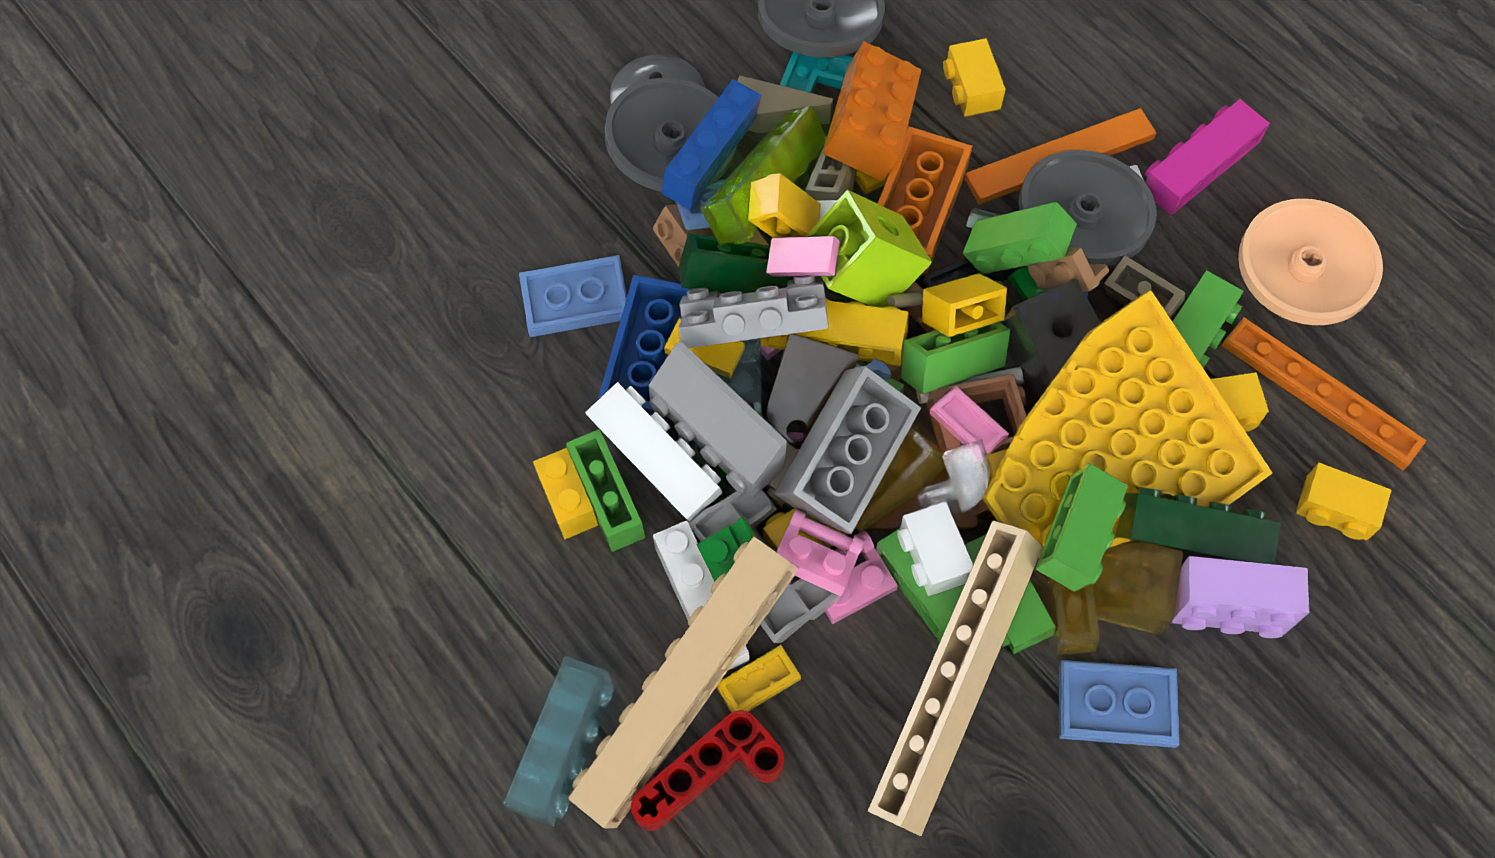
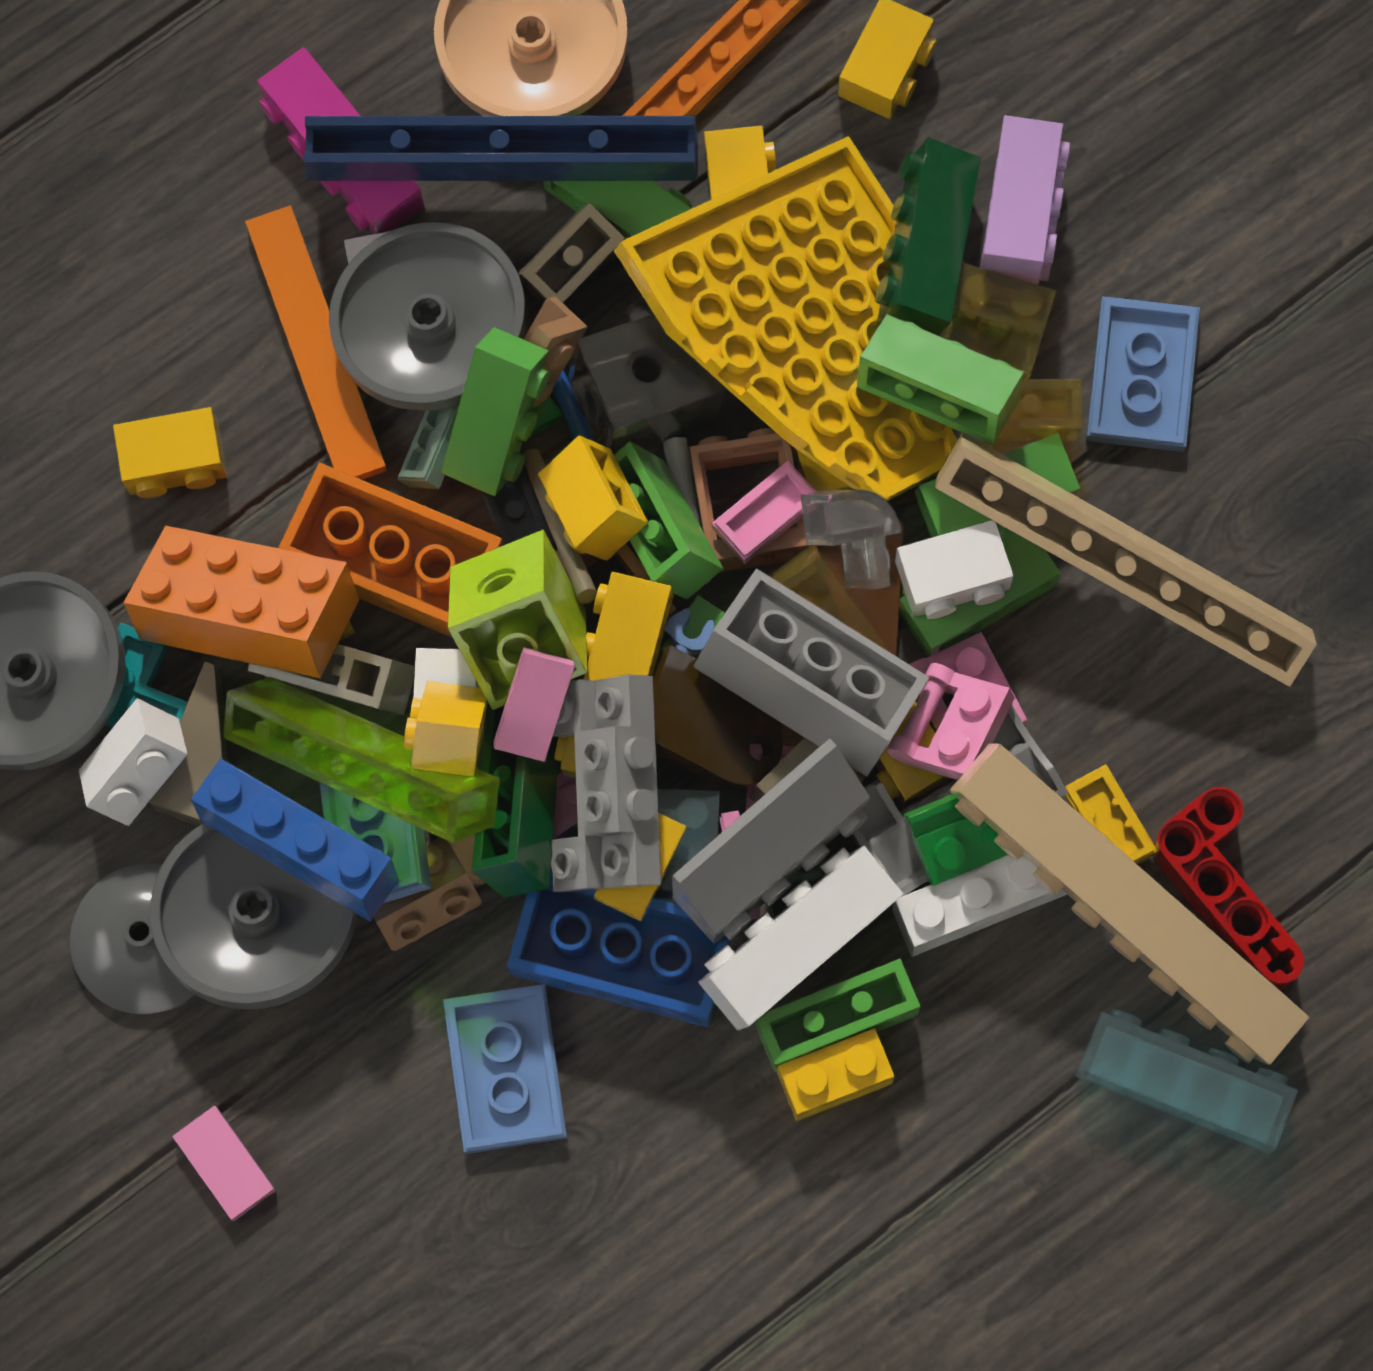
camera: 85 degrees left, 10 degrees up
none -> white brick [79,698,187,826]
none -> bright pink tile [172,1106,276,1221]
none -> dark blue tile [303,116,698,181]

